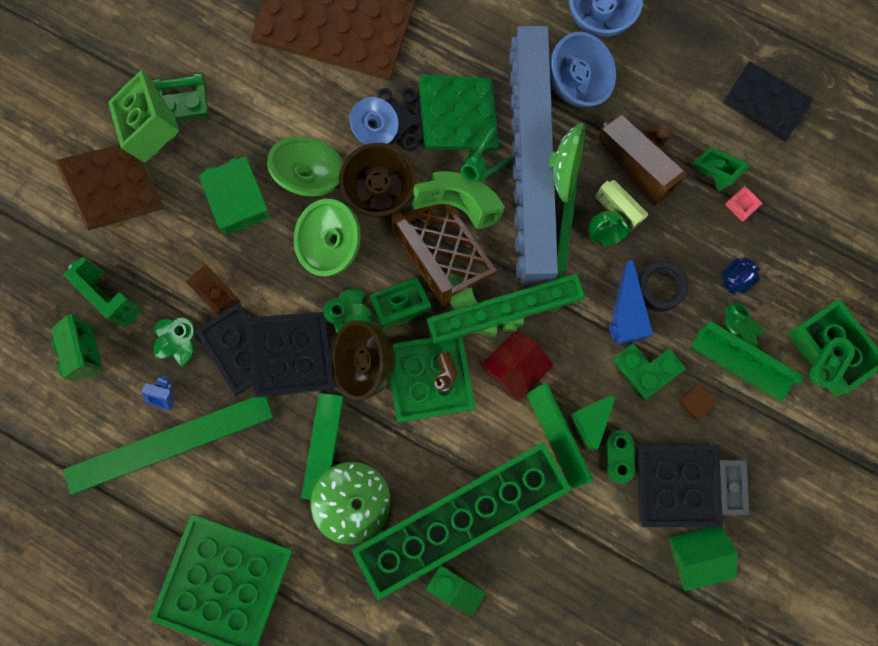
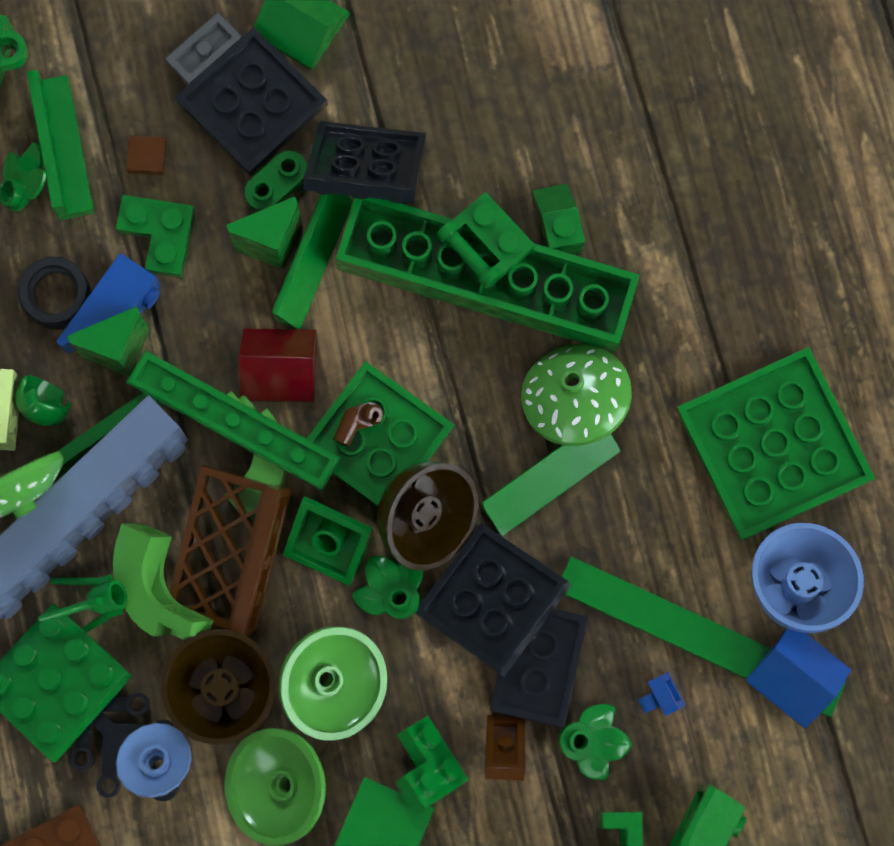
camera: 135 degrees left, 0 degrees up
none -> green slope [67,306,150,377]
none -> black plate [303,121,426,203]
none -> green plate [395,716,469,815]
none -> green plate [436,192,535,289]
none -> blue slope [745,628,851,729]
none -> medium blue piece [751,523,864,633]

